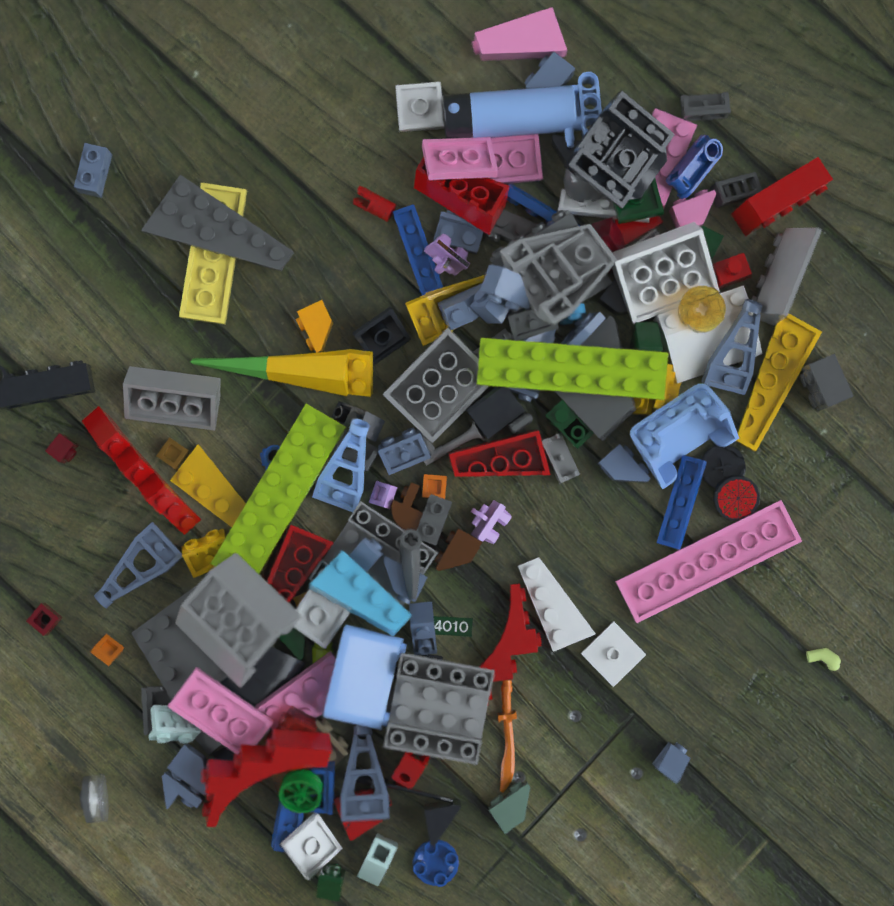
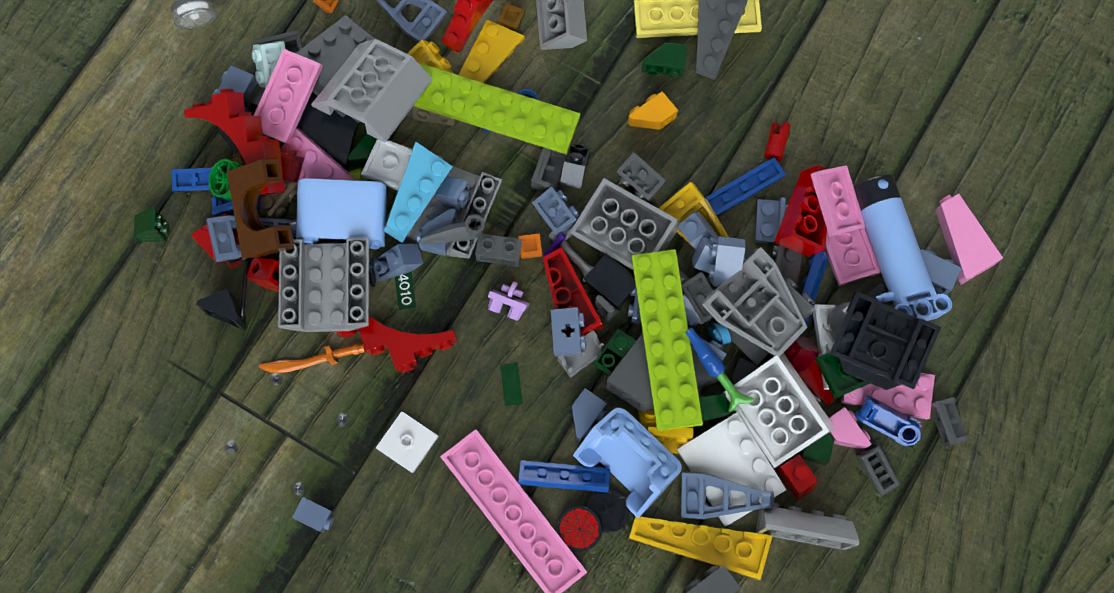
camera: 75 degrees right, 10 degrees down
sand blue slope [162,770,206,809] -> none
yellow plate [190,349,373,397] -> none
red wedge [267,525,334,603] -> none
white plate [280,813,343,880] -> none
light blue plate [312,419,370,512] -> none
black slope [353,307,411,365] -> none
light aqua slope [357,833,398,886] -> none
lavender plate [369,481,397,509] -> none
reddish brown brick [392,482,423,531] -> none
white plate [396,82,445,132] -> none
blue dish [413,840,459,887] -> none
lavender hips [424,234,470,276] -> none
reddish brown slope [434,528,482,571] -> none
sand green slope [488,781,530,833] -> none
white wing [518,557,596,652] -> none
clear yellow plate [678,286,726,333] -> none
red wedge [731,157,833,237] -> none
none -> reddish brown arch [227,159,294,259]
none -> dark green sticker [500,363,523,406]
none -> dark purple piece [543,233,566,257]
none -> sand blue brick [551,307,586,357]
none -> dark grey bracket [616,152,667,203]
none -> dark green slope [641,43,687,77]
none -> blue piece [685,327,754,412]

